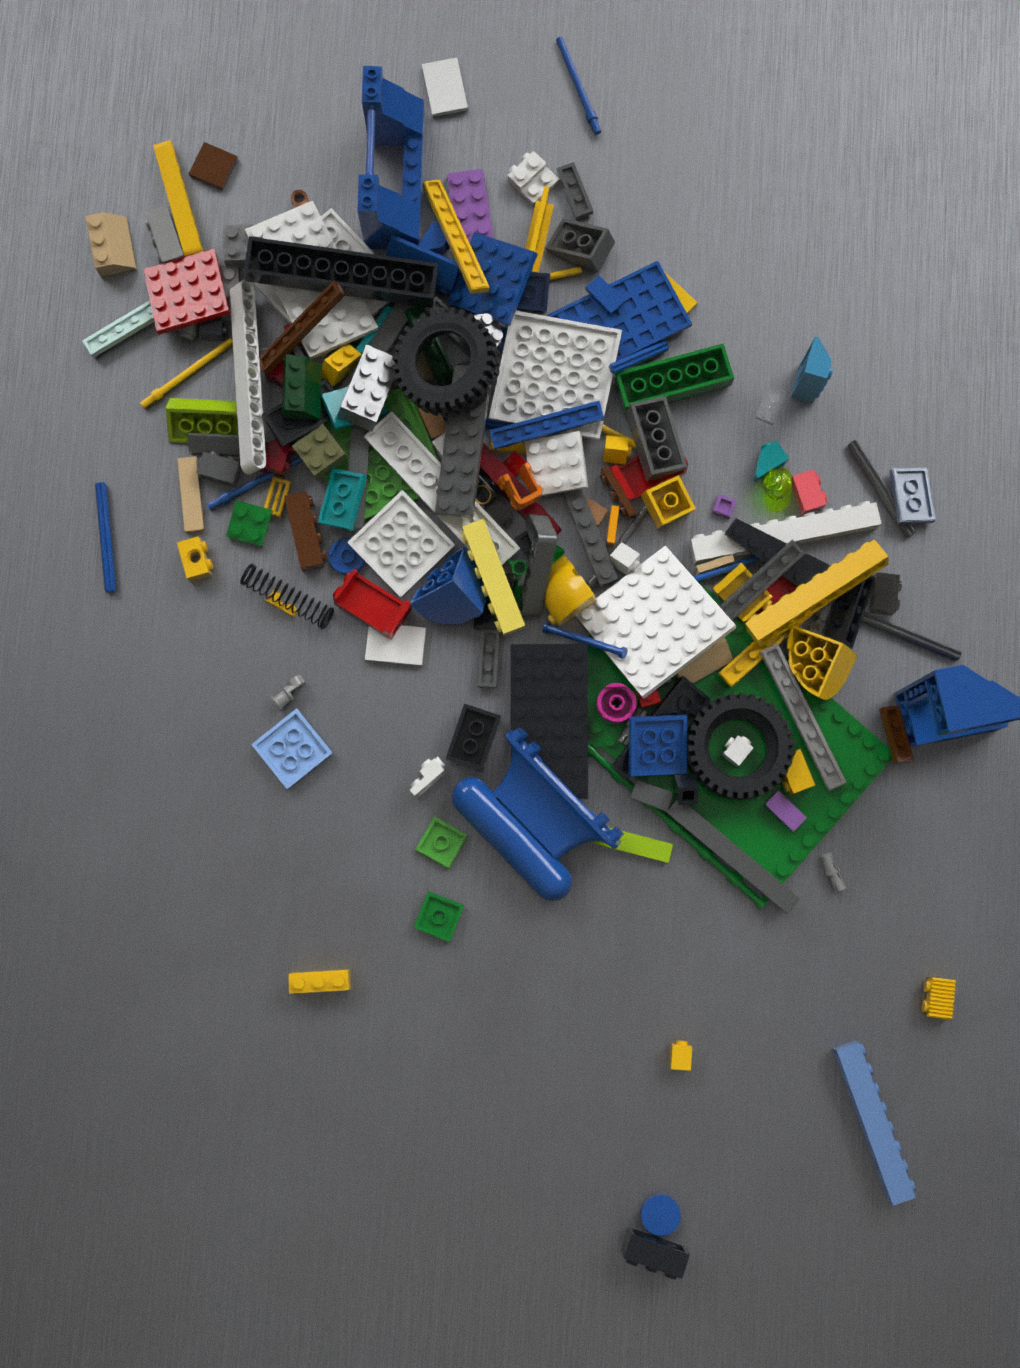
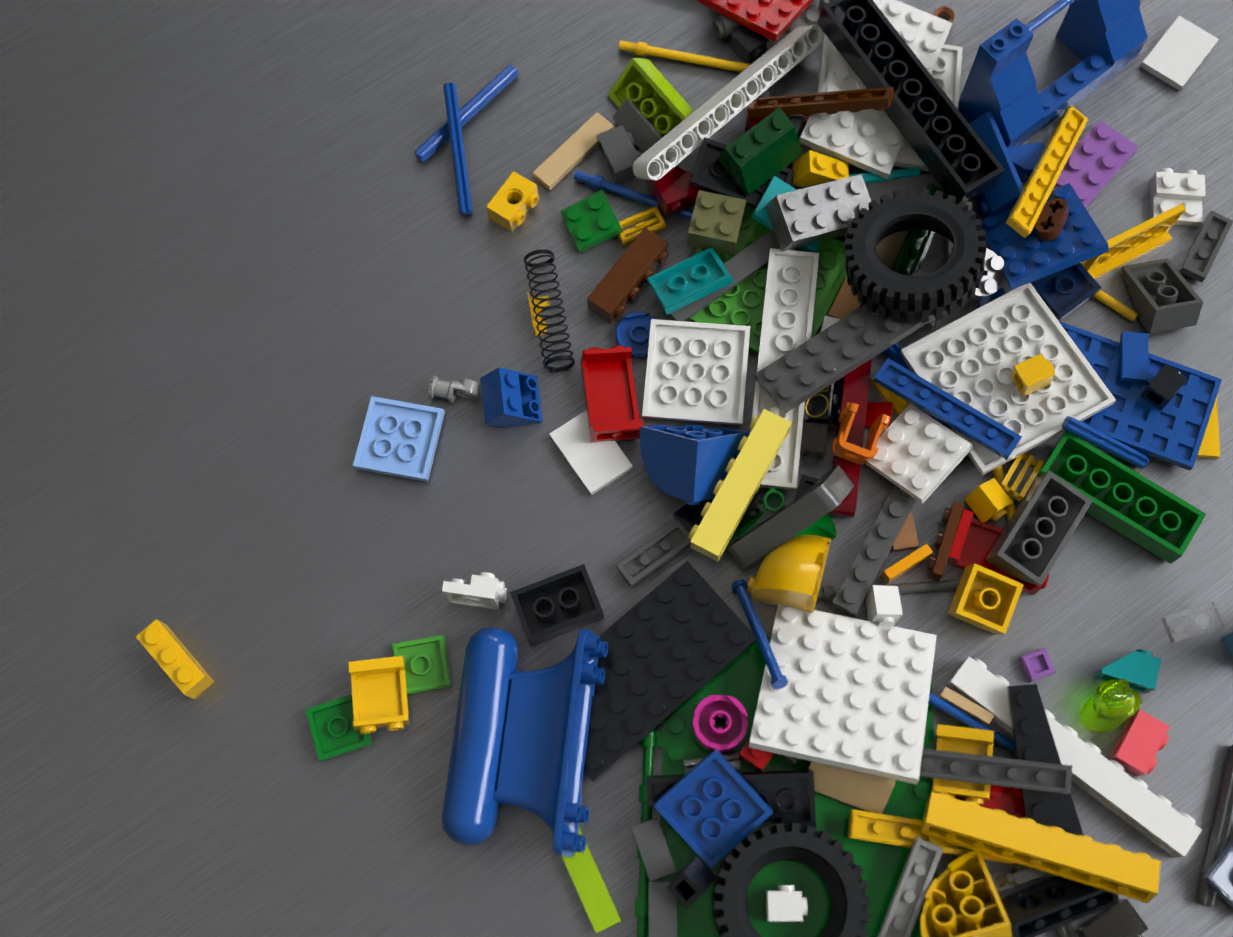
camera: 55 degrees right, 10 degrees down
none -> yellow panel [349,656,410,734]
none -> blue axle [443,82,472,216]
none -> blue slope [480,367,543,428]
none -> yellow tile [1000,453,1044,502]
none -> yellow brick [1010,353,1055,397]
none -> reddish brown beam [1035,198,1069,241]
none -> black brick [1141,364,1187,410]

